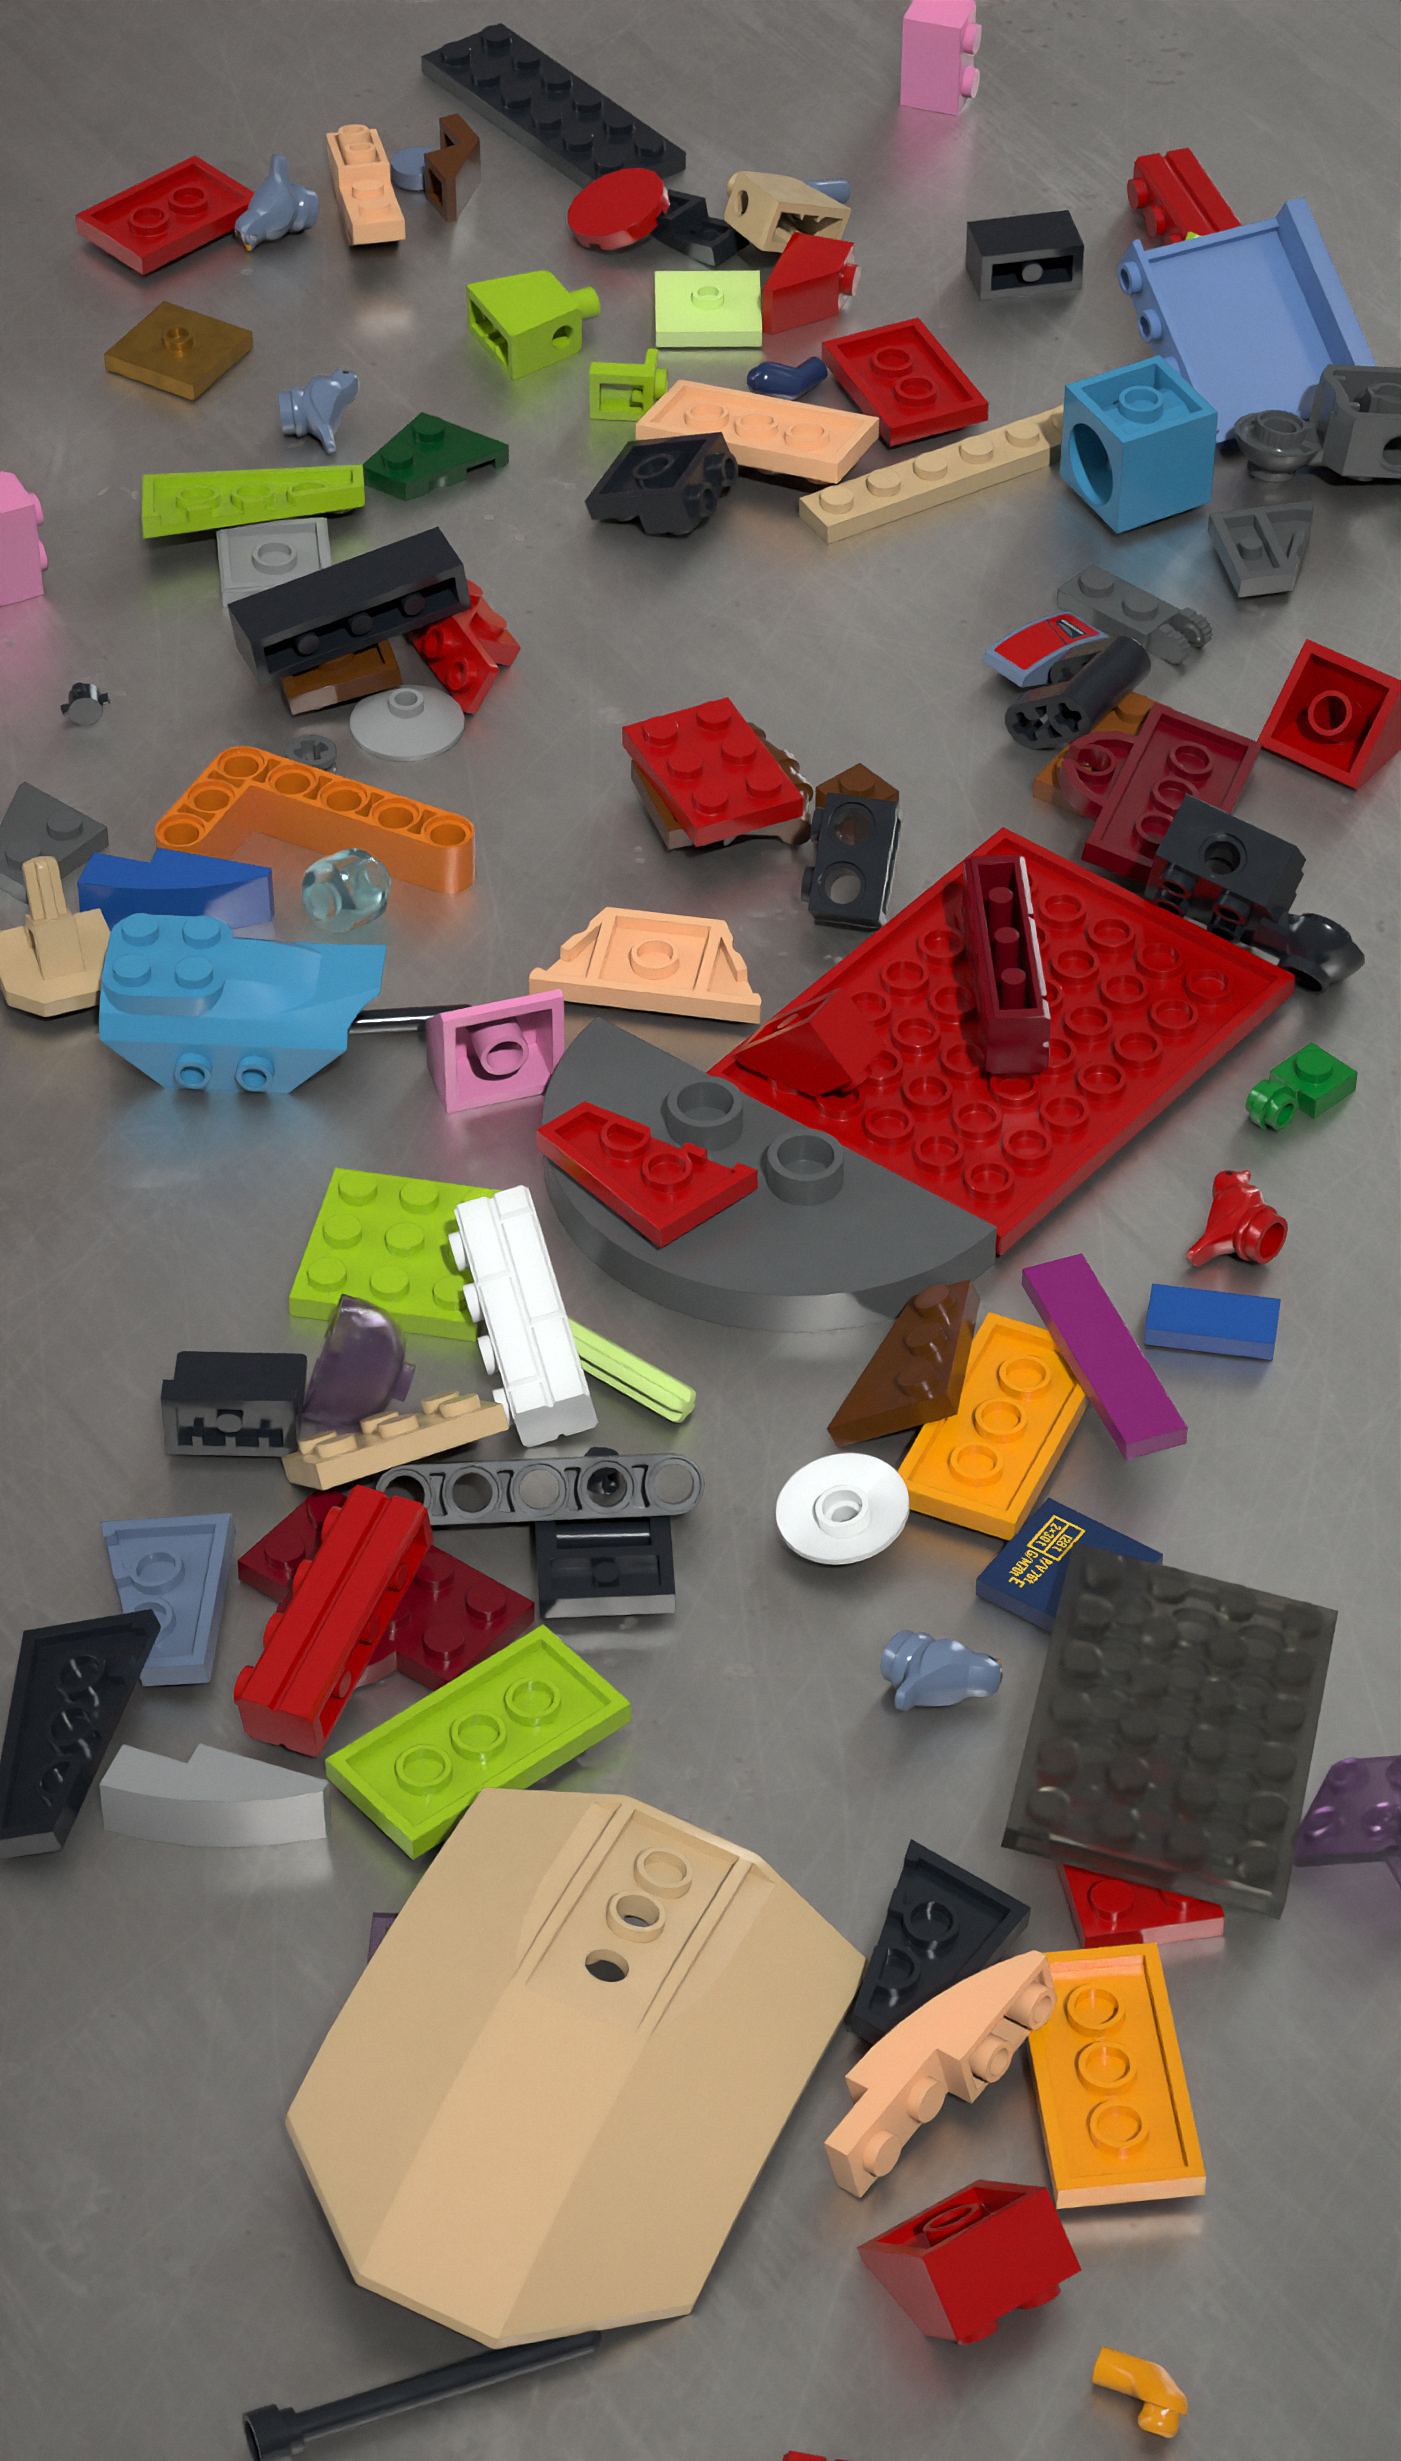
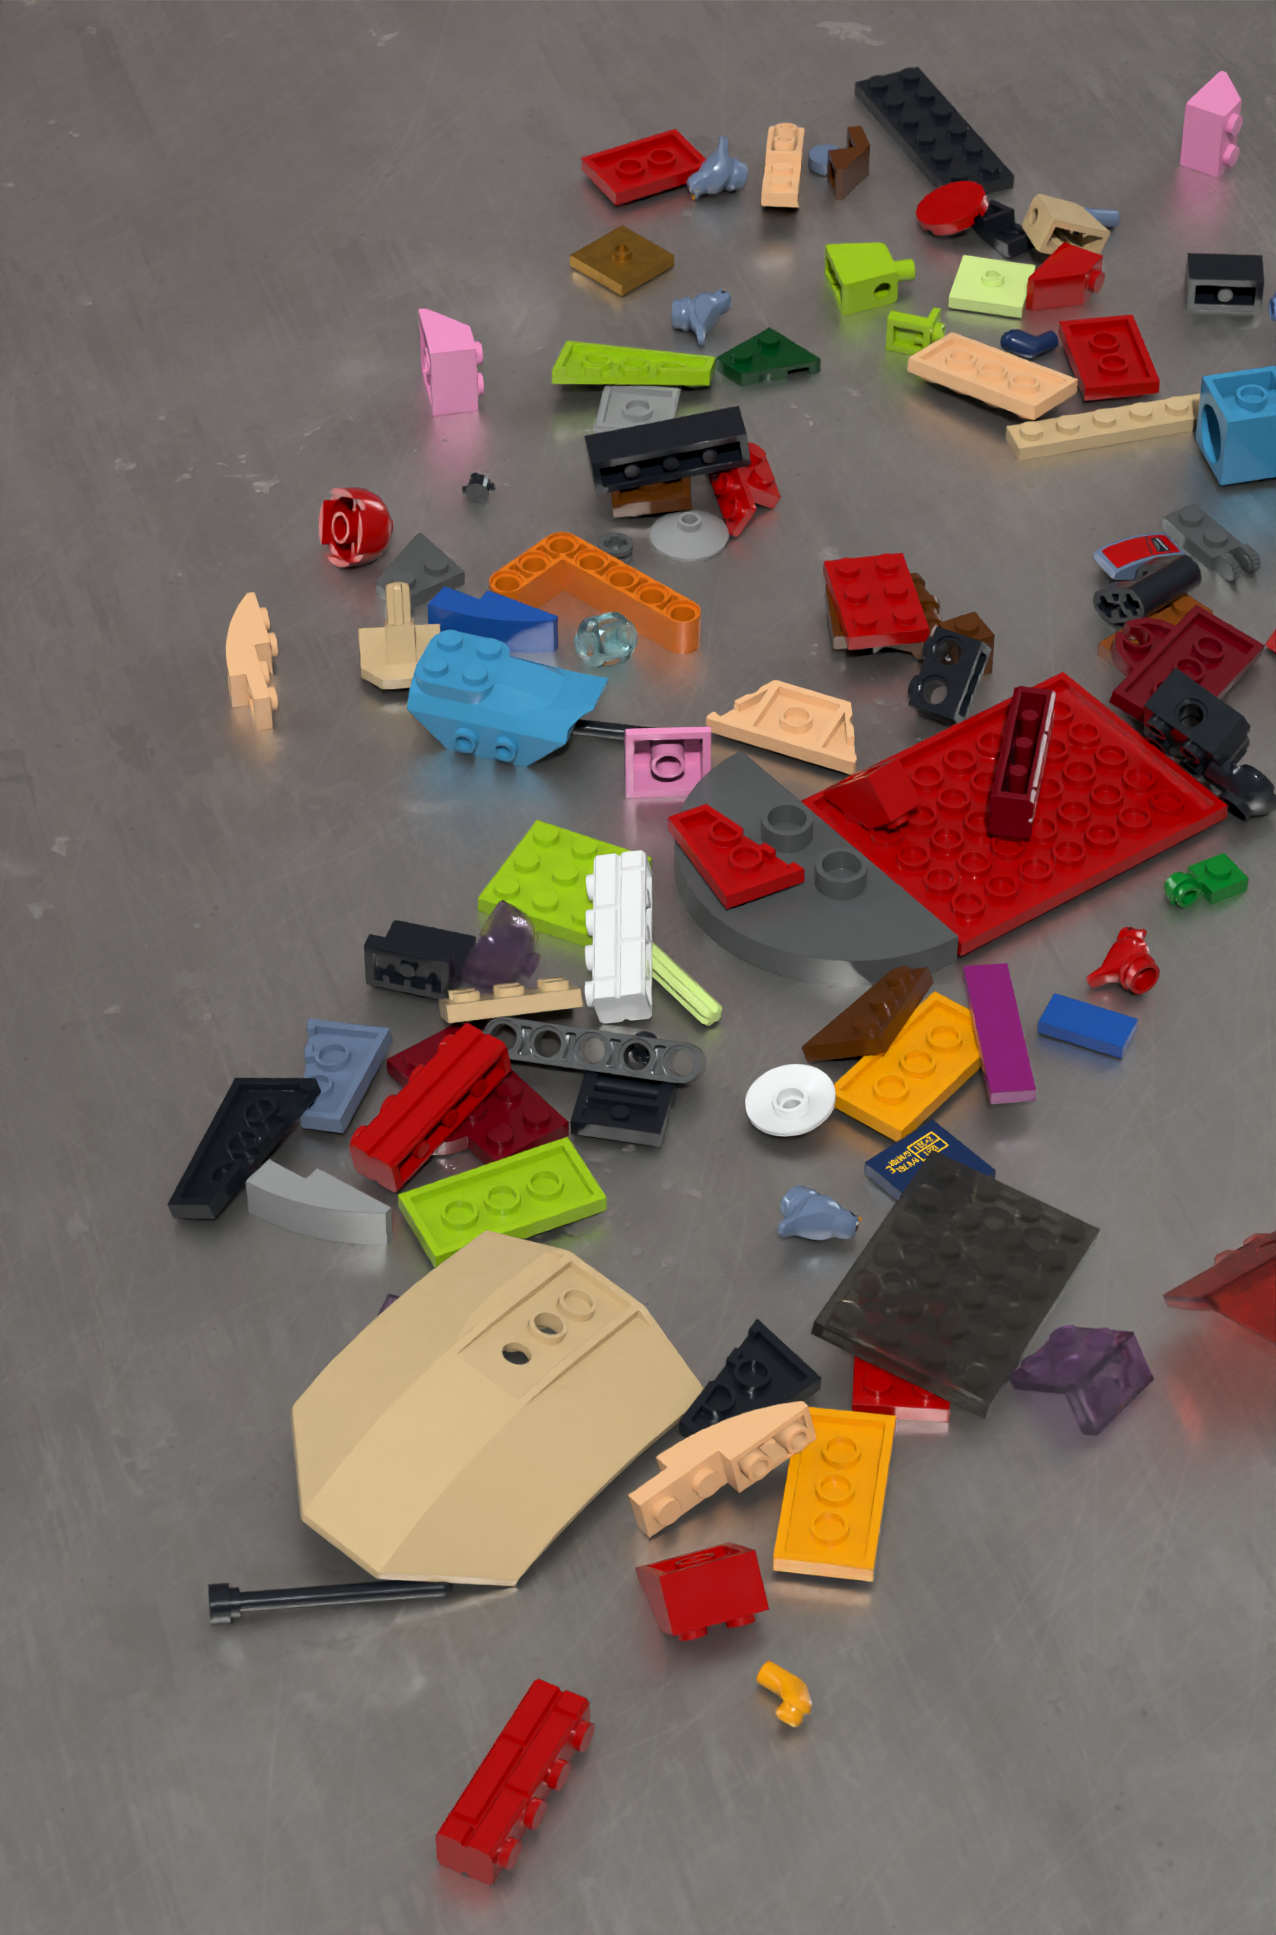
camera: 15 degrees right, 0 degrees up
black plate [584,432,738,535] -> none

